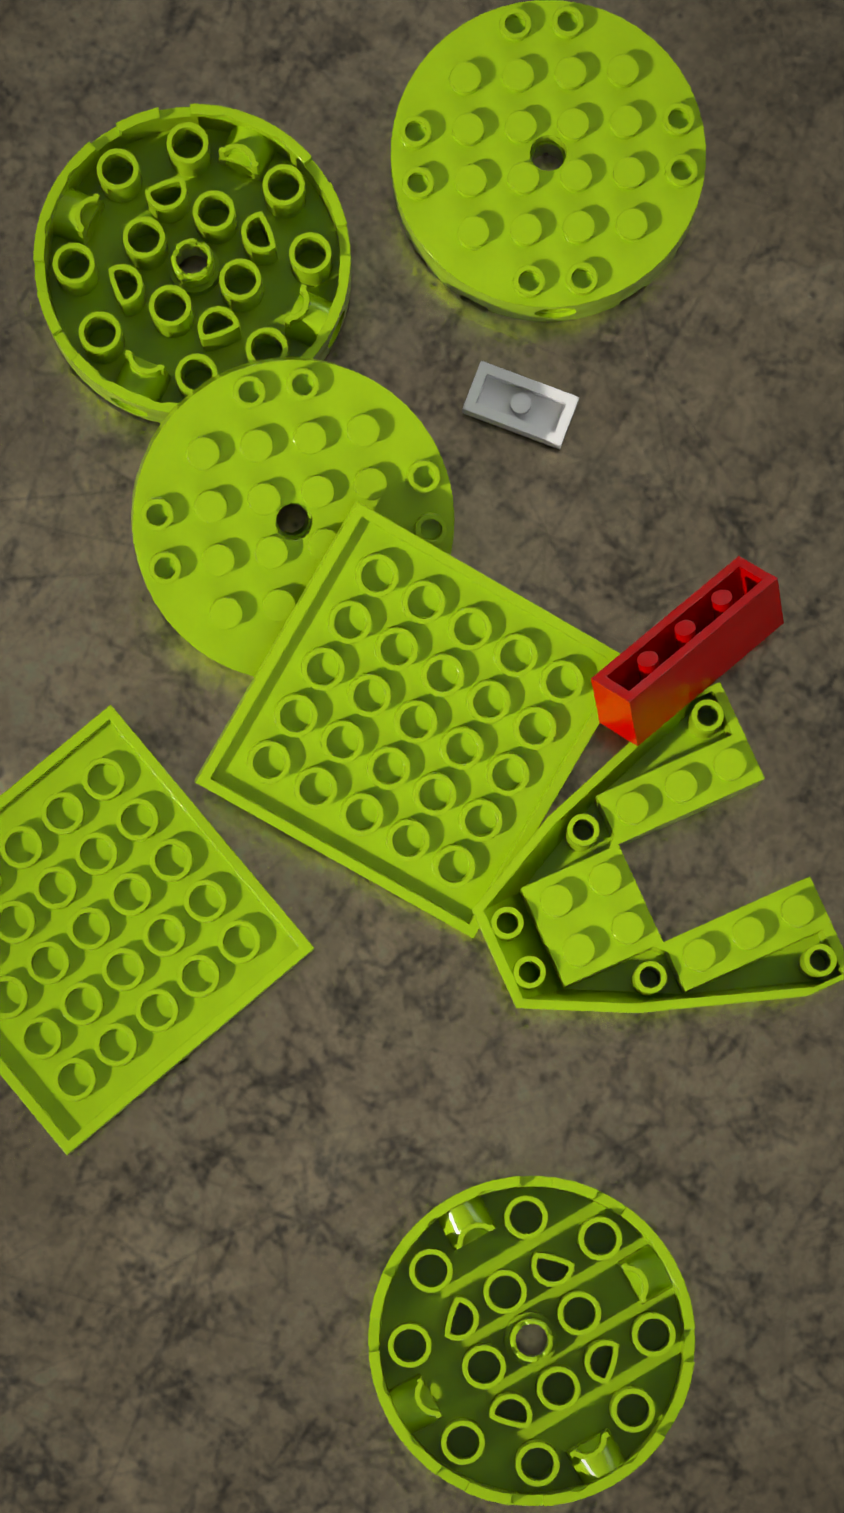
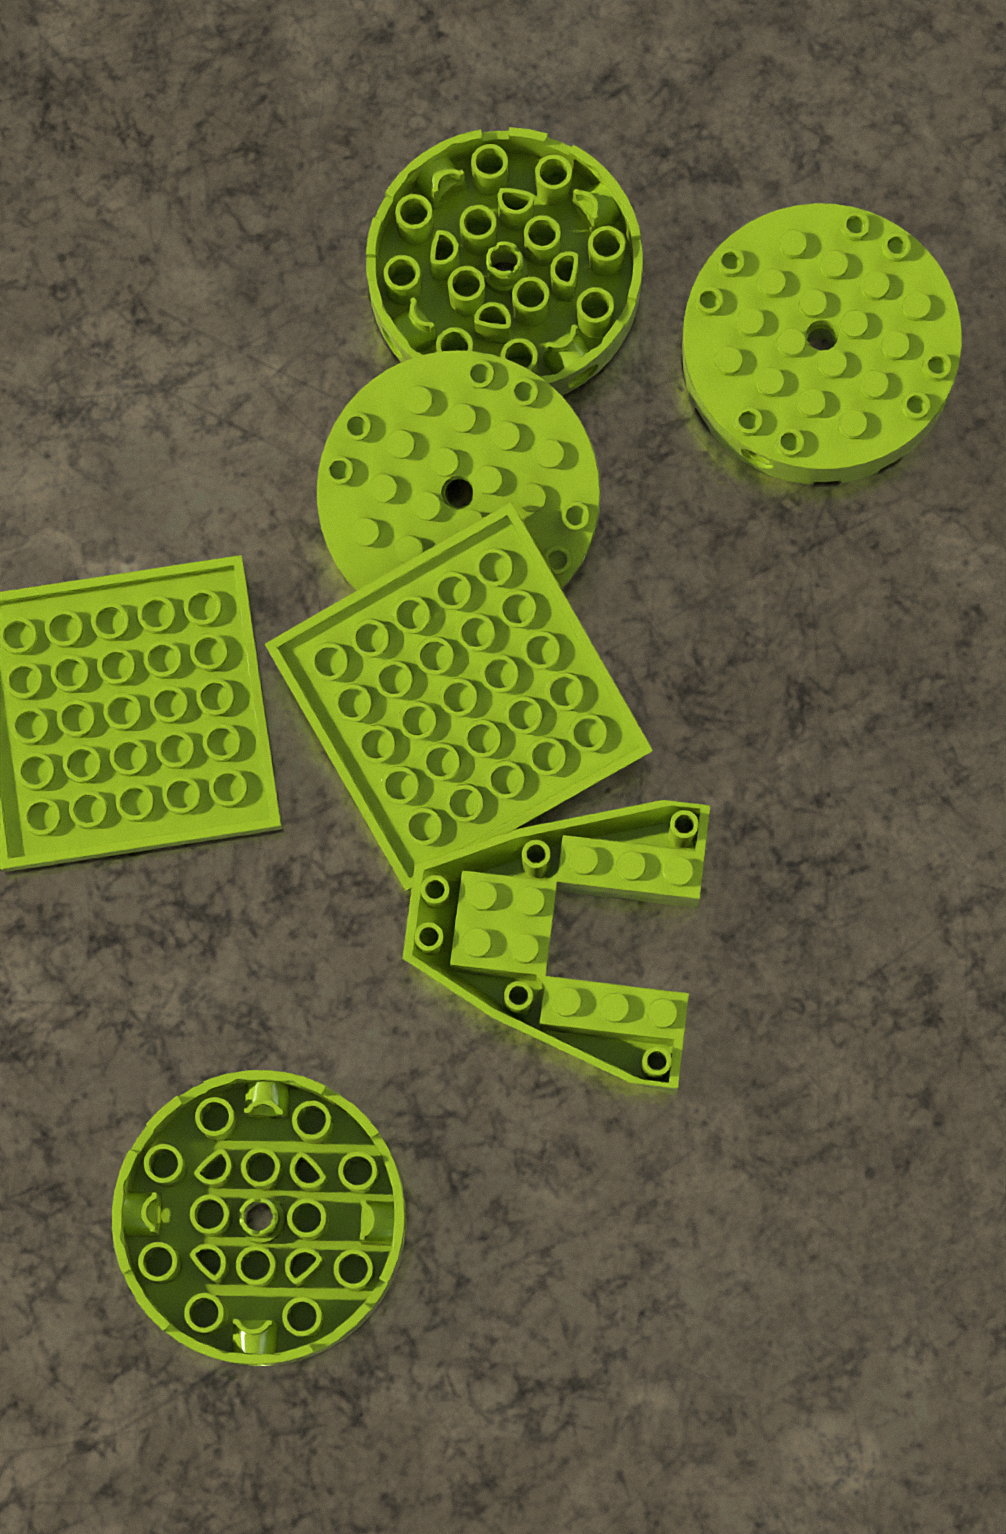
camera: 35 degrees right, 5 degrees down
white plate [462,361,579,449] -> none
red brick [591,556,784,746] -> none

